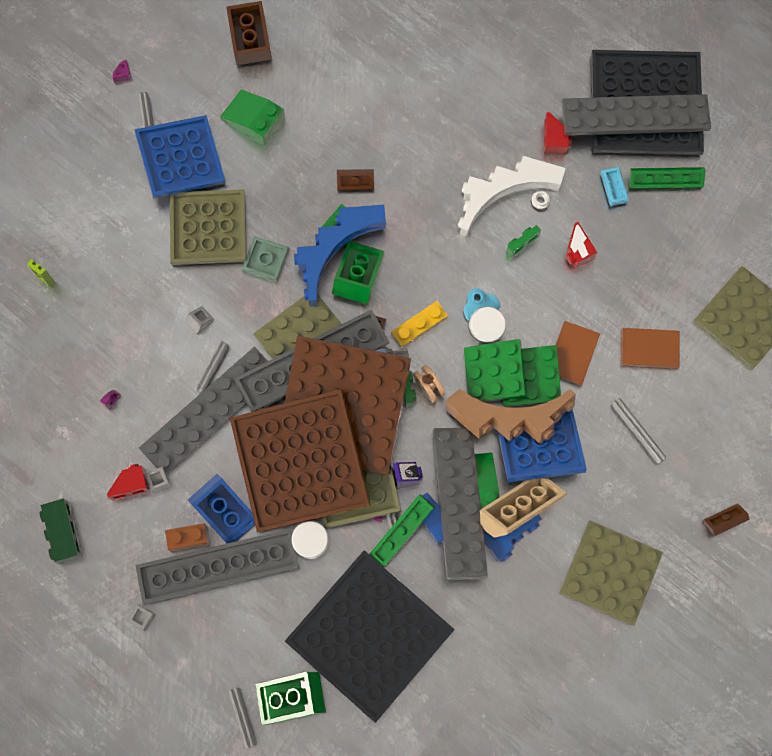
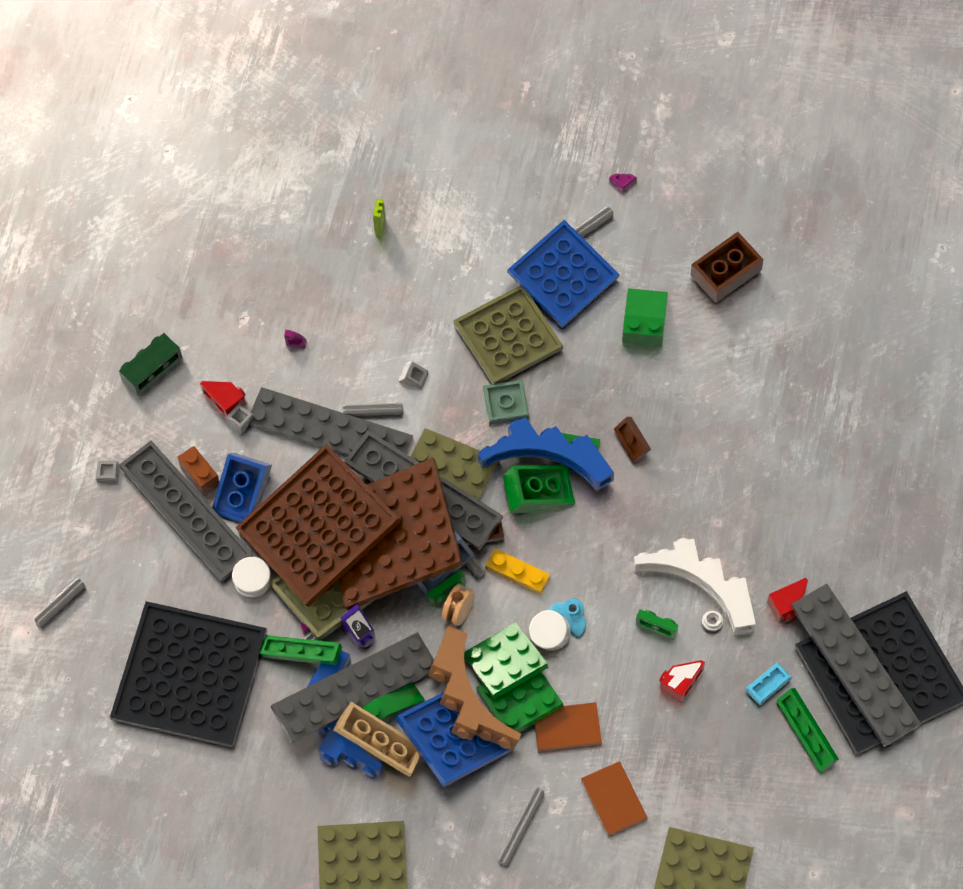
camera: 65 degrees right, 10 degrees down
green slope [256,672,326,725] -> none

